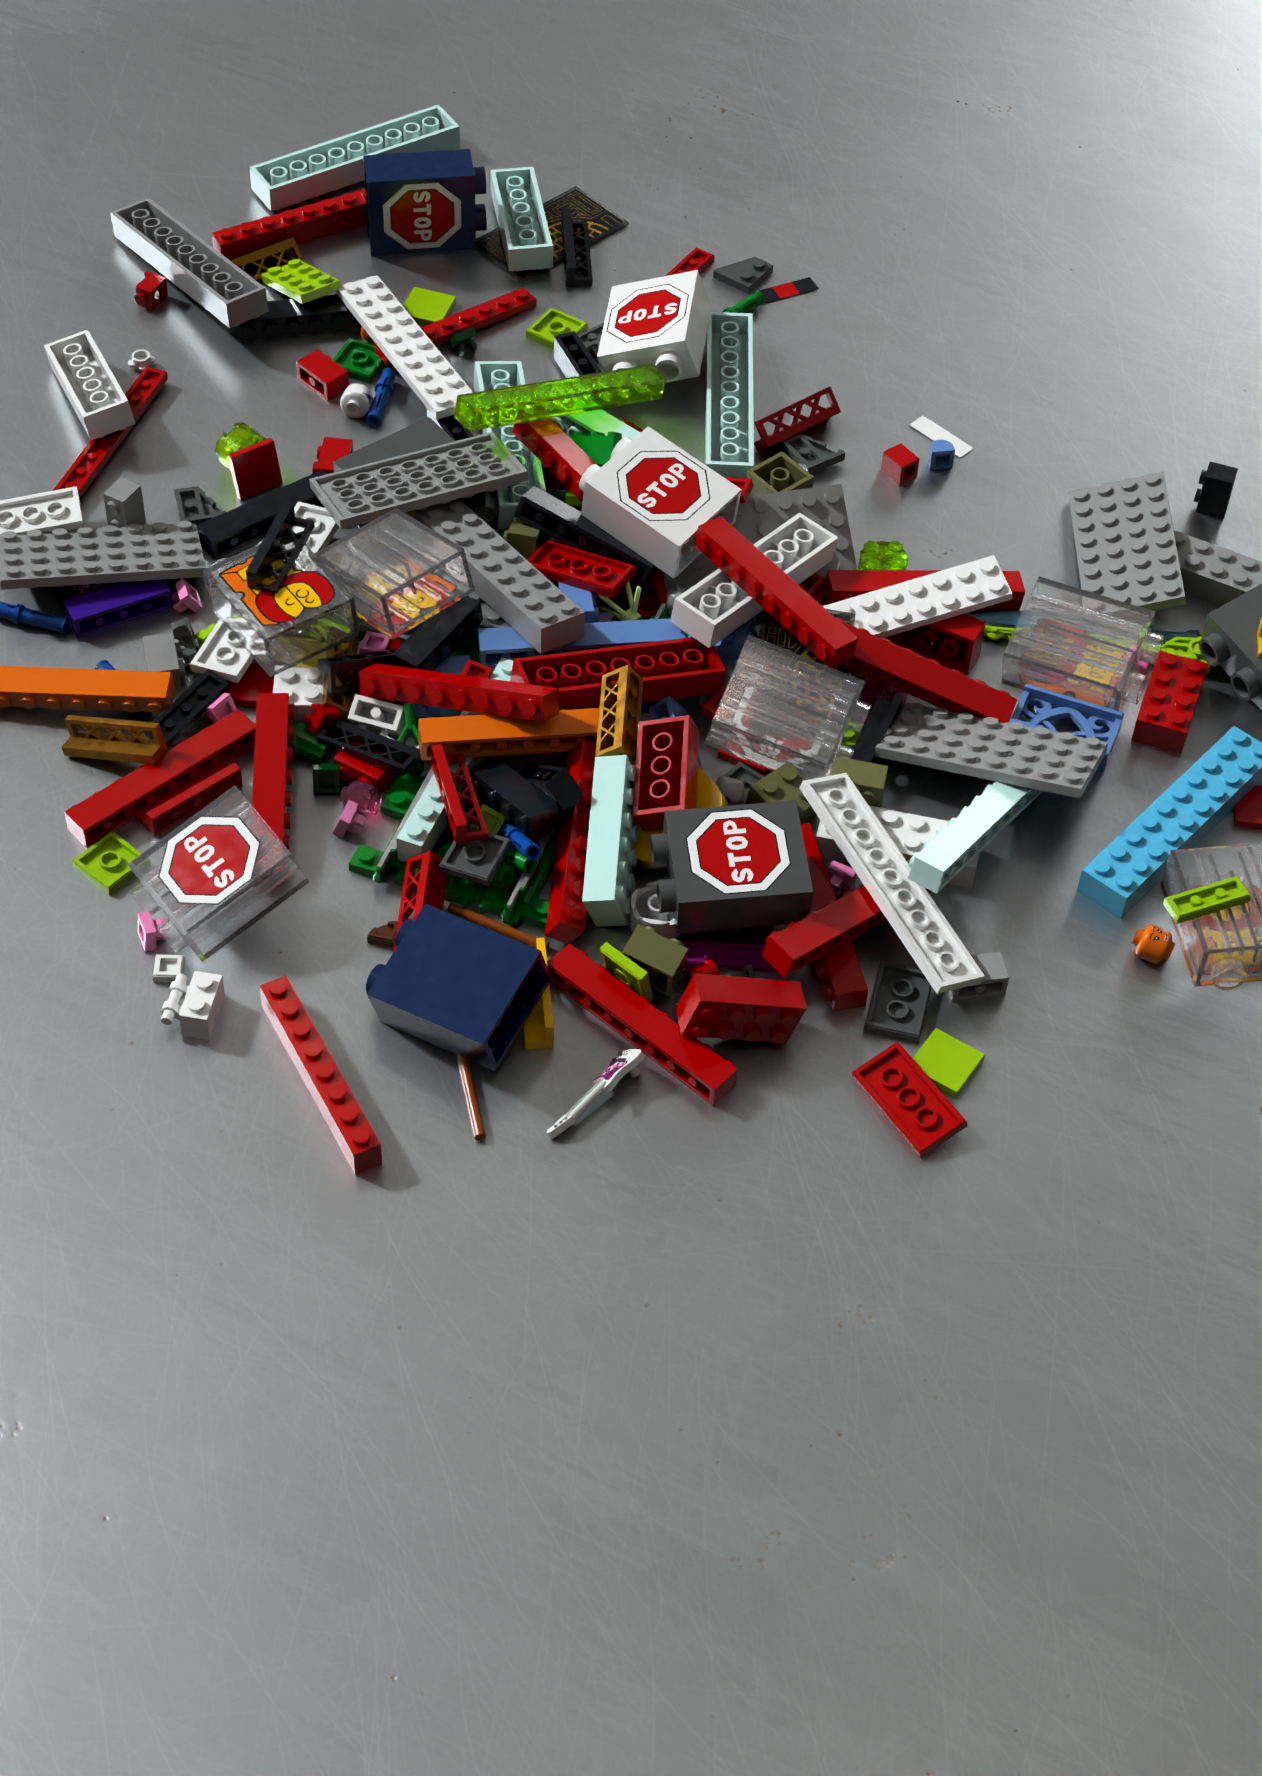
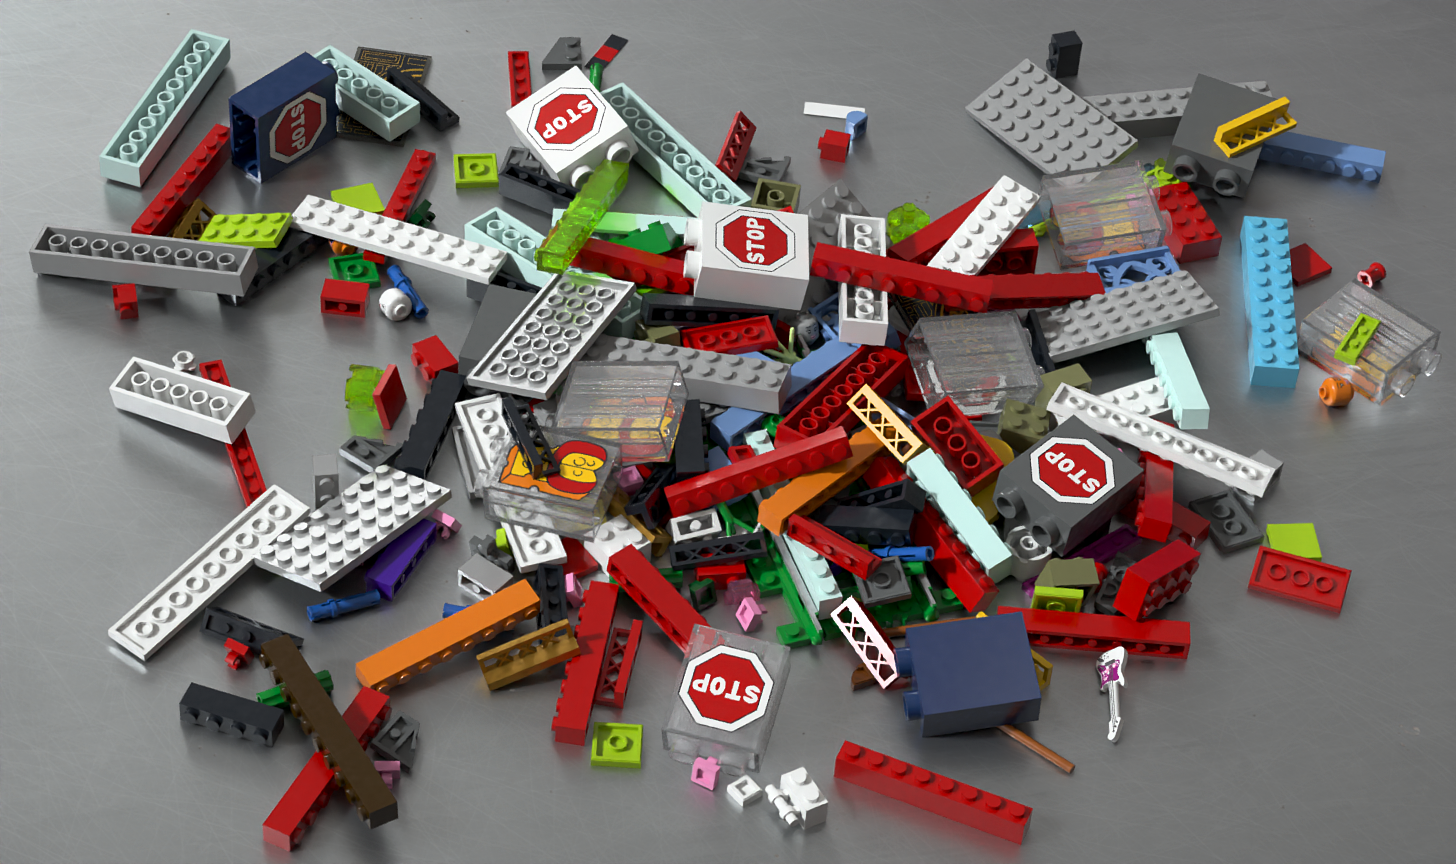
camera: 40 degrees left, 5 degrees down
red tile [305,703,341,735] -> none

